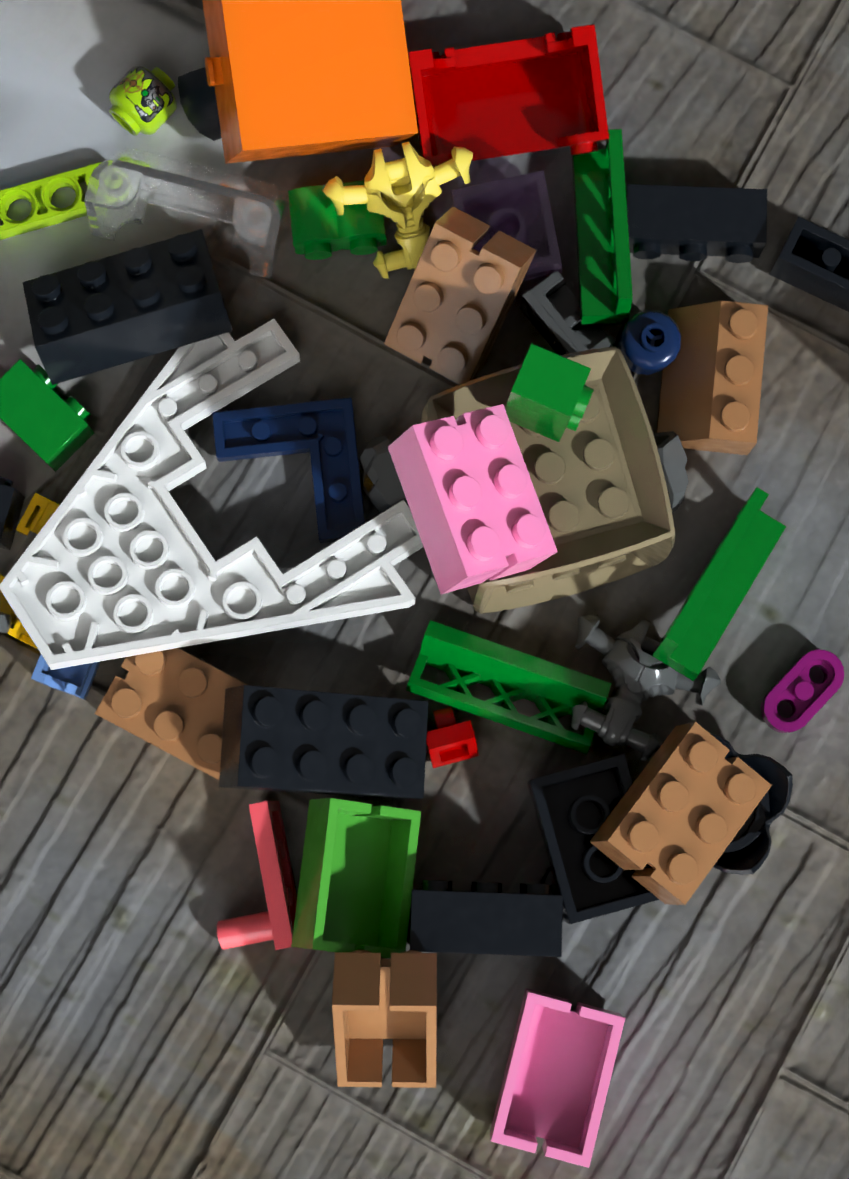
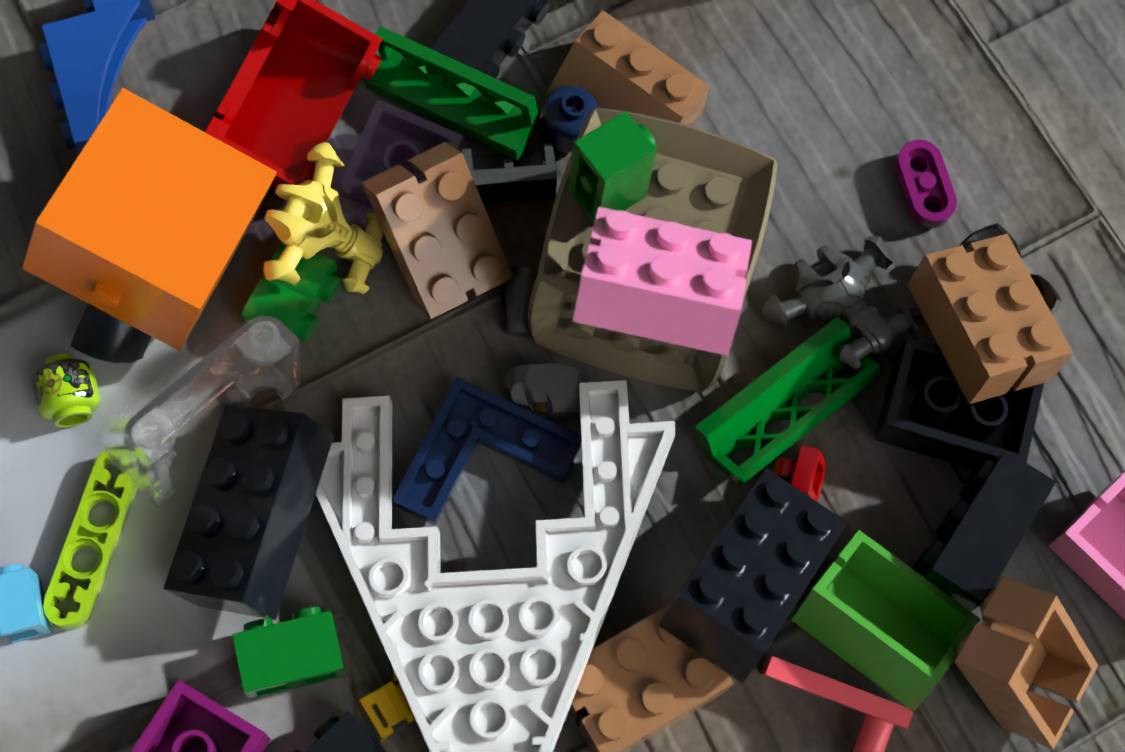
camera: 70 degrees left, 10 degrees down
green fence [652,487,786,681] -> none

